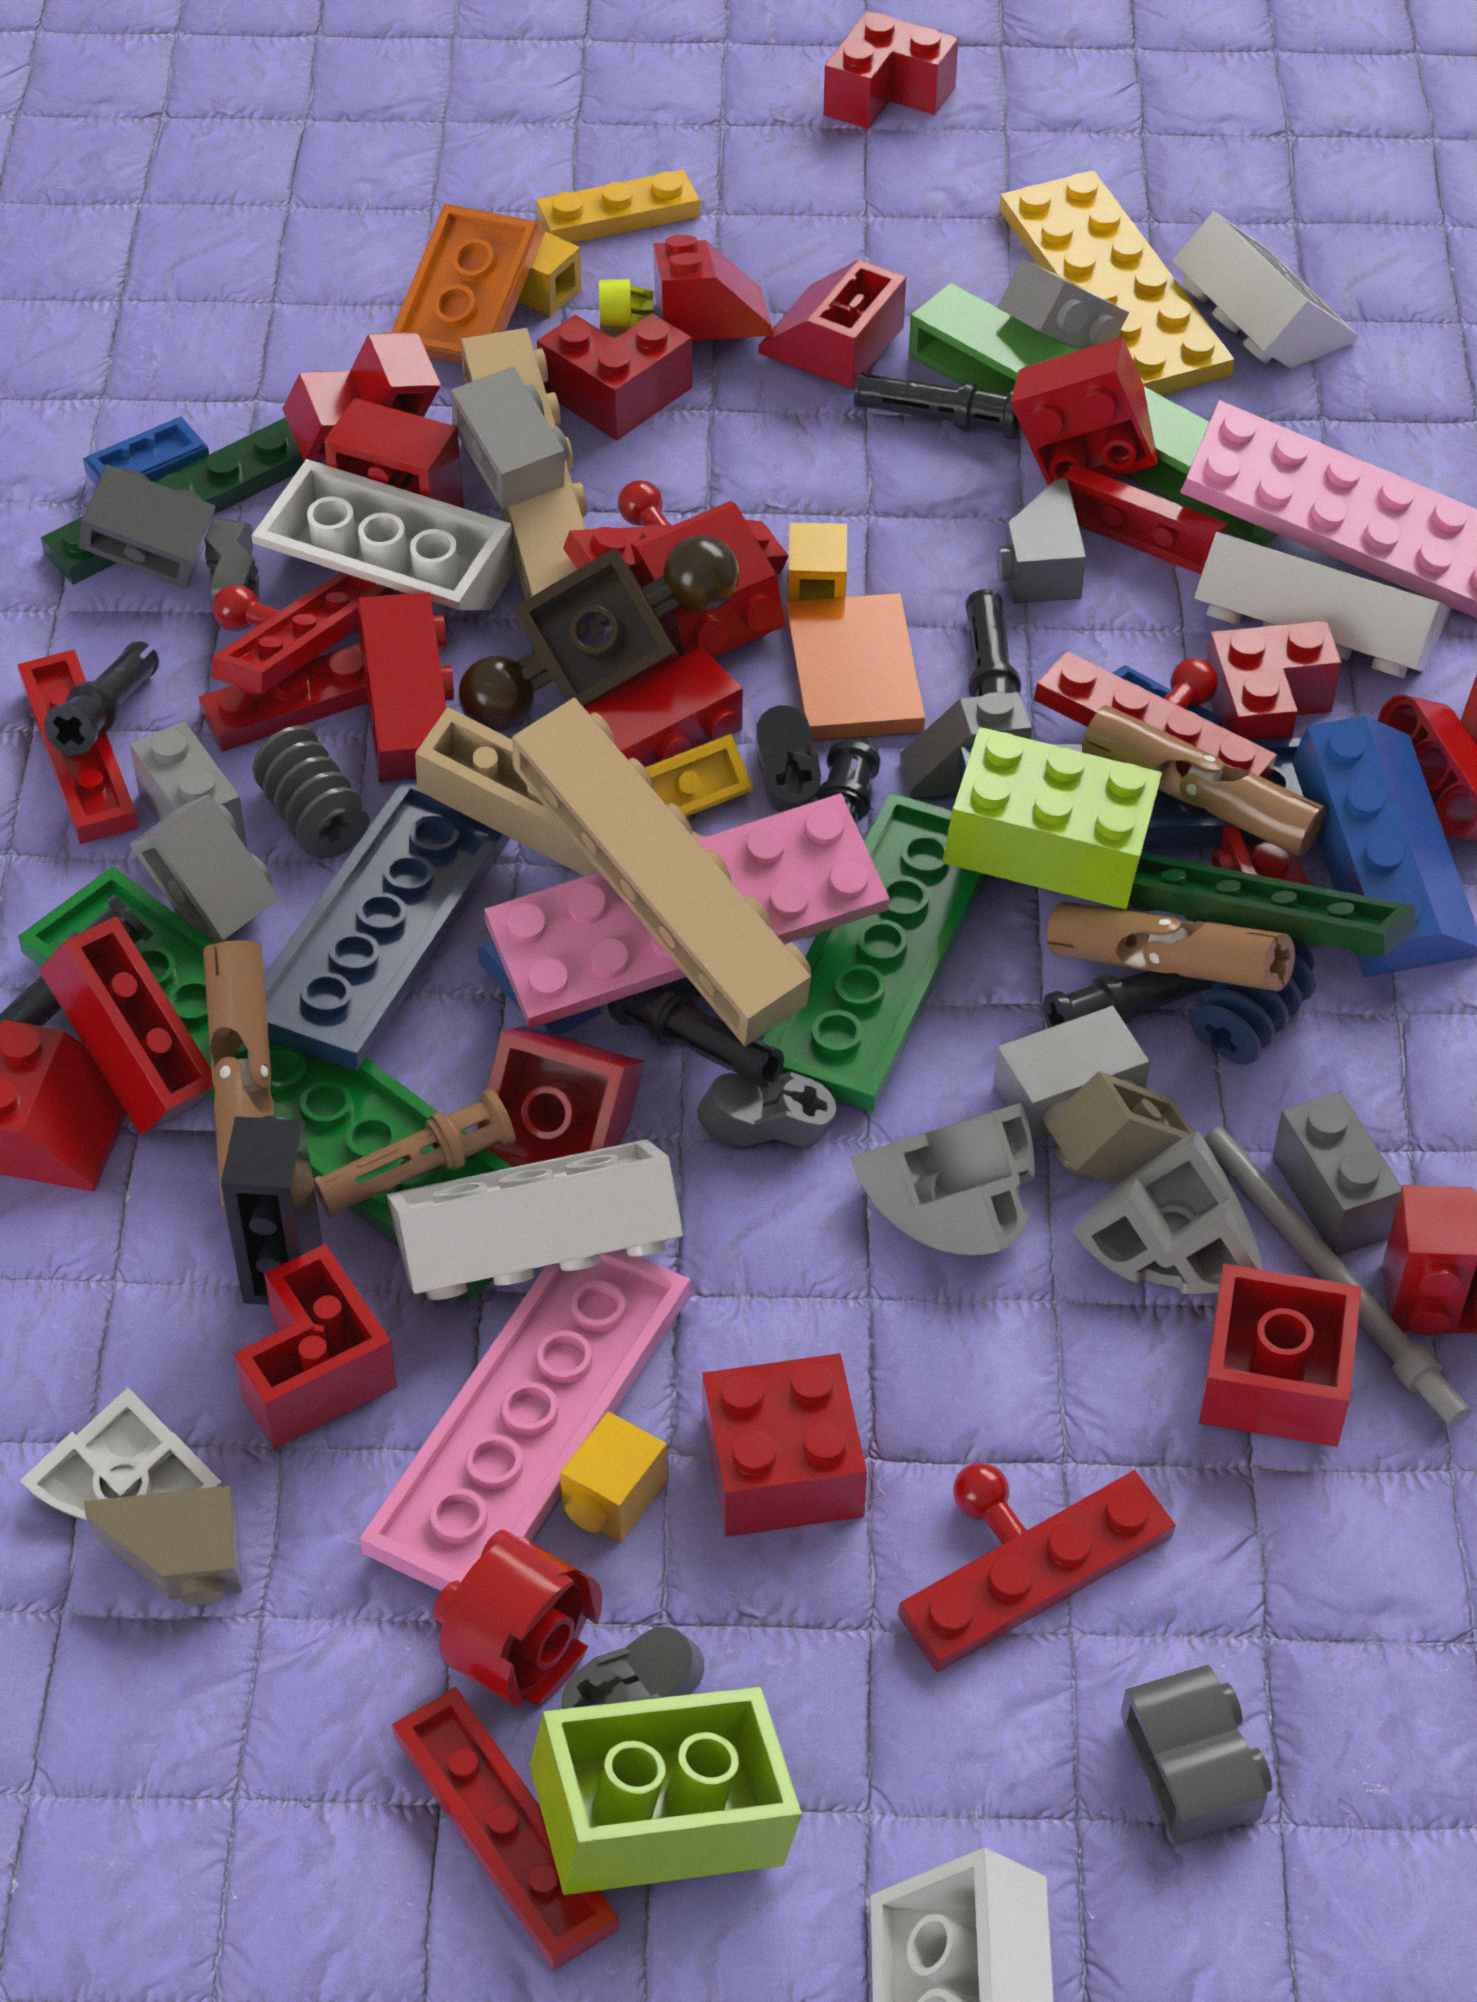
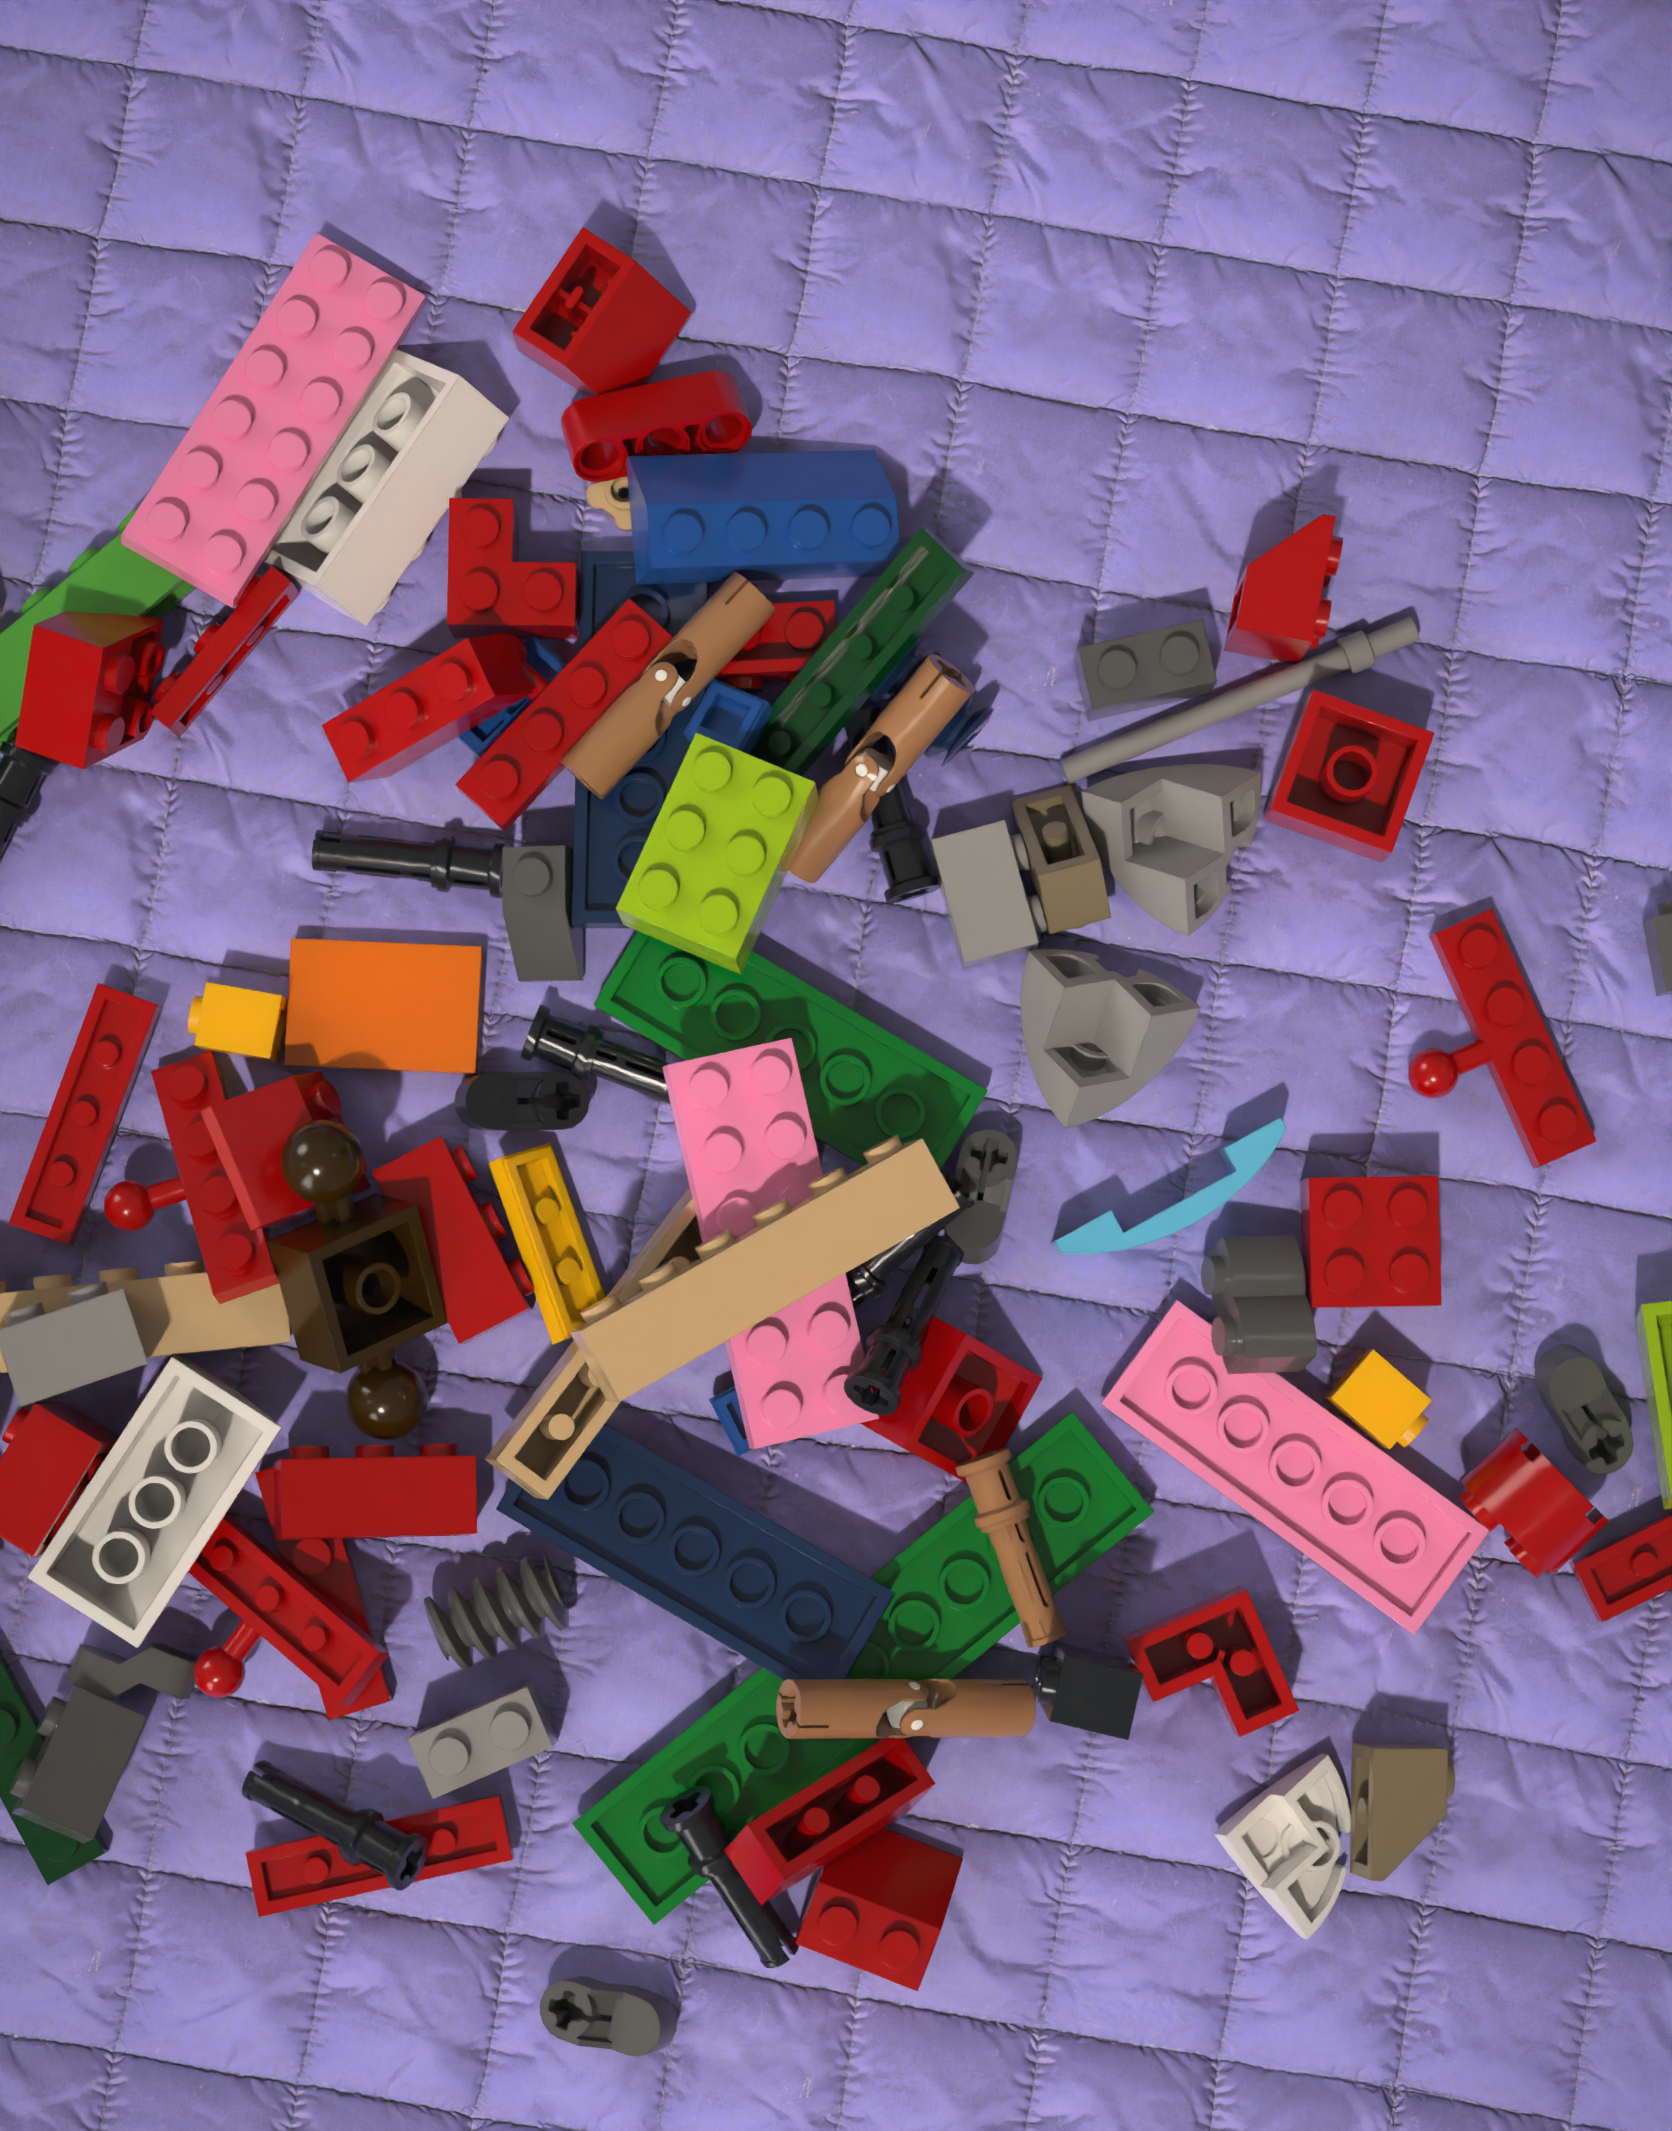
camera: 80 degrees left, 35 degrees up
light grey brick [129,794,280,943] -> none
white slope [386,1139,684,1300] -> none
slope [997,479,1086,604] -> none
none -> red plate [8,983,162,1246]
none -> red brick [322,635,533,783]
none -> blue tile [684,679,773,754]
none -> black pin [844,1236,964,1415]
none -> medium azure slope [1052,1117,1287,1255]
none -> dark grey brick [1201,1235,1317,1374]

